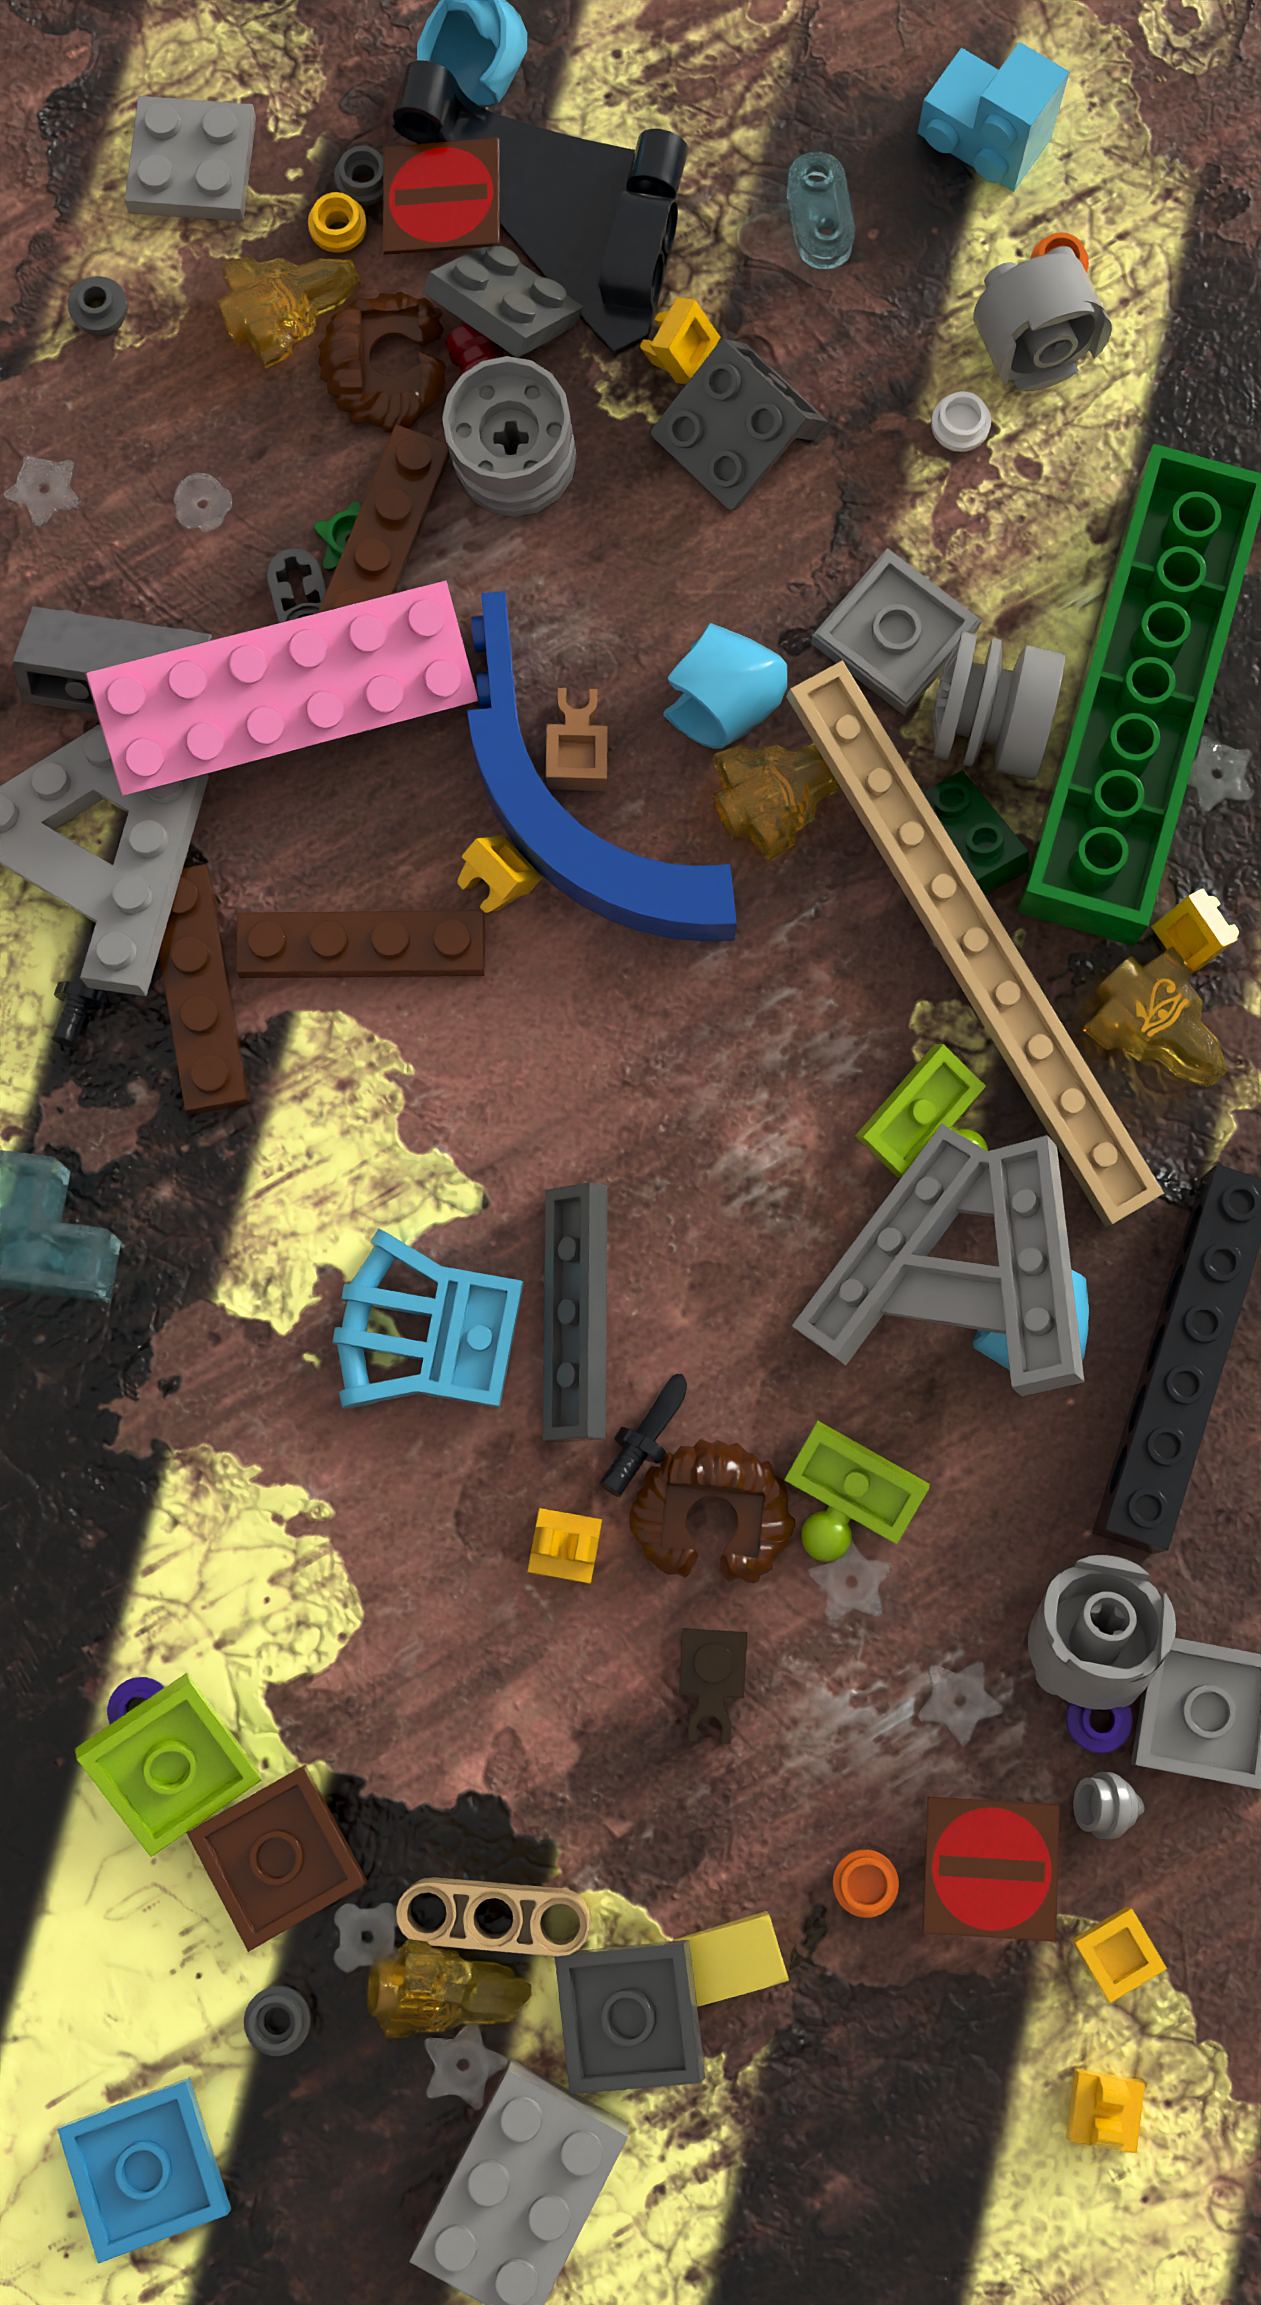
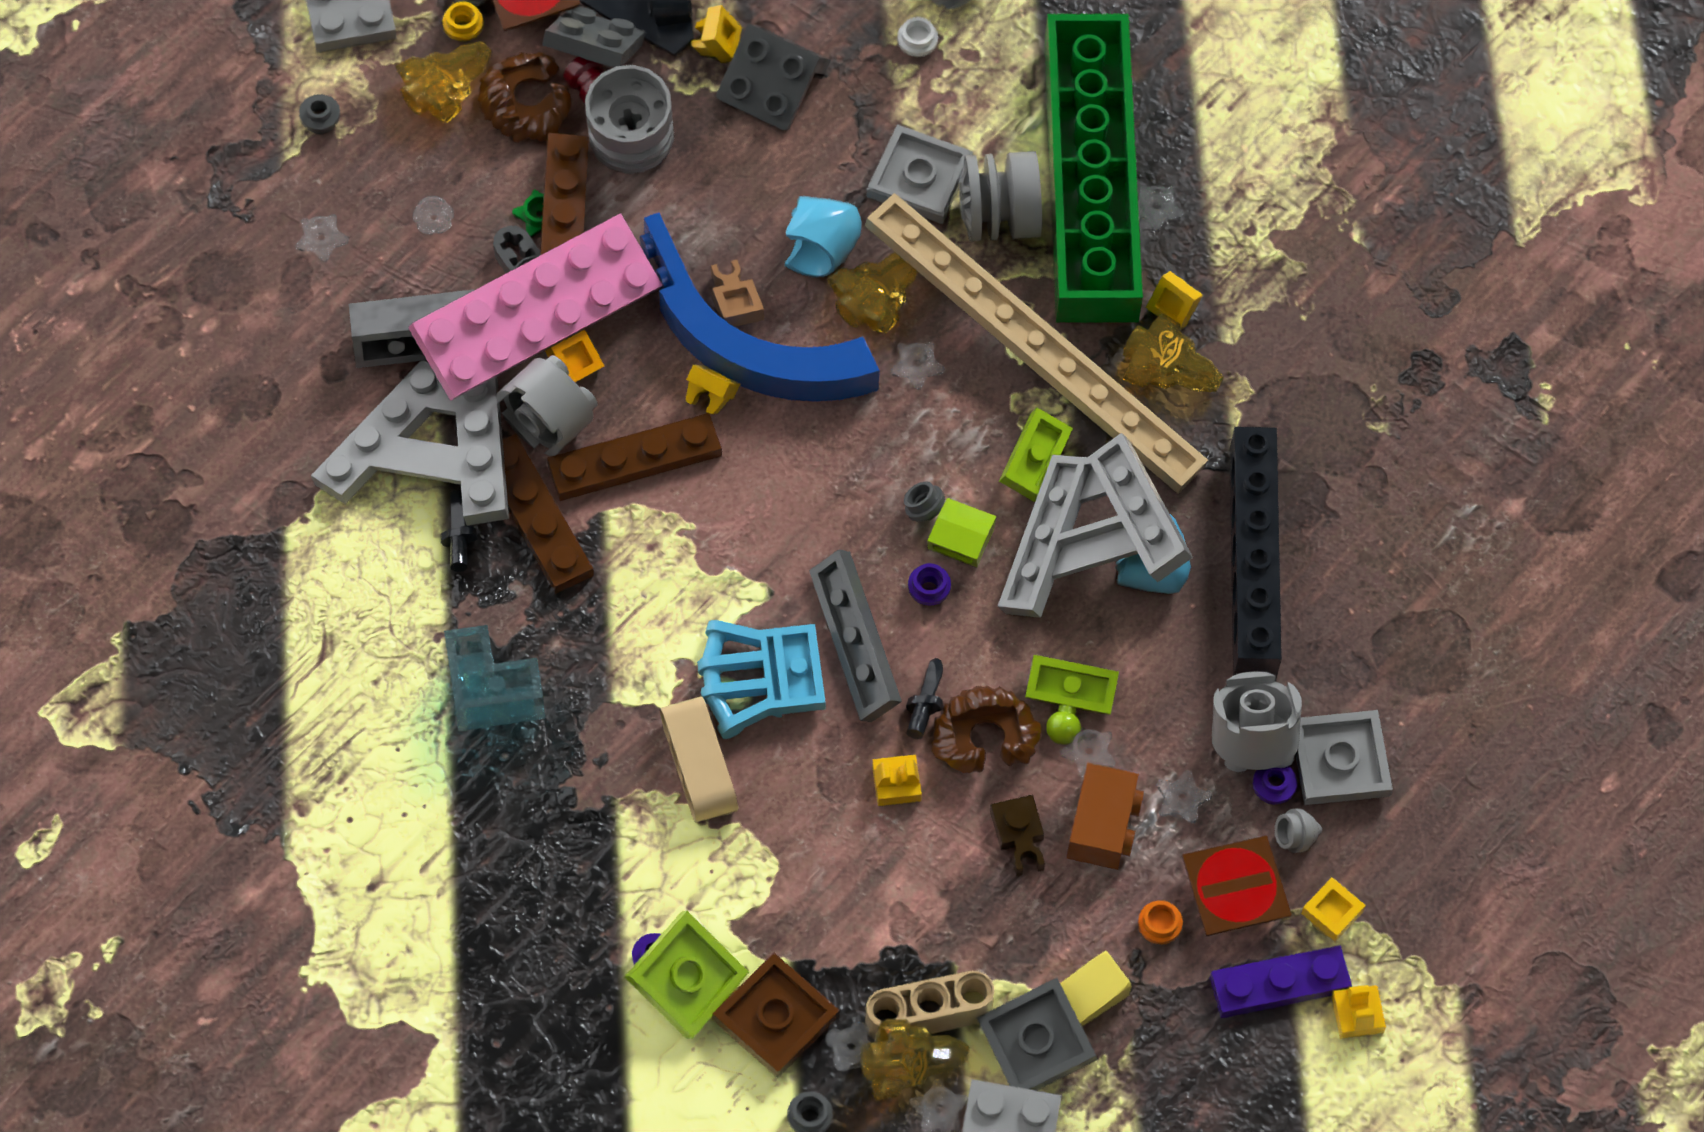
camera: 20 degrees left, 15 degrees down
dark green plate [922,770,1030,896] -> none
none -> light grey brick [496,355,598,456]
none -> light orange plate [545,329,604,382]
none -> tan beam [659,696,738,823]
none -> clear plate [890,342,945,390]
none -> dark grey plate [904,481,945,522]
none -> dark purple plate [908,563,951,606]
none -> lime piece [927,498,997,567]
none -> dark orange brick [1066,762,1144,870]
none -> dark purple plate [1210,945,1352,1018]

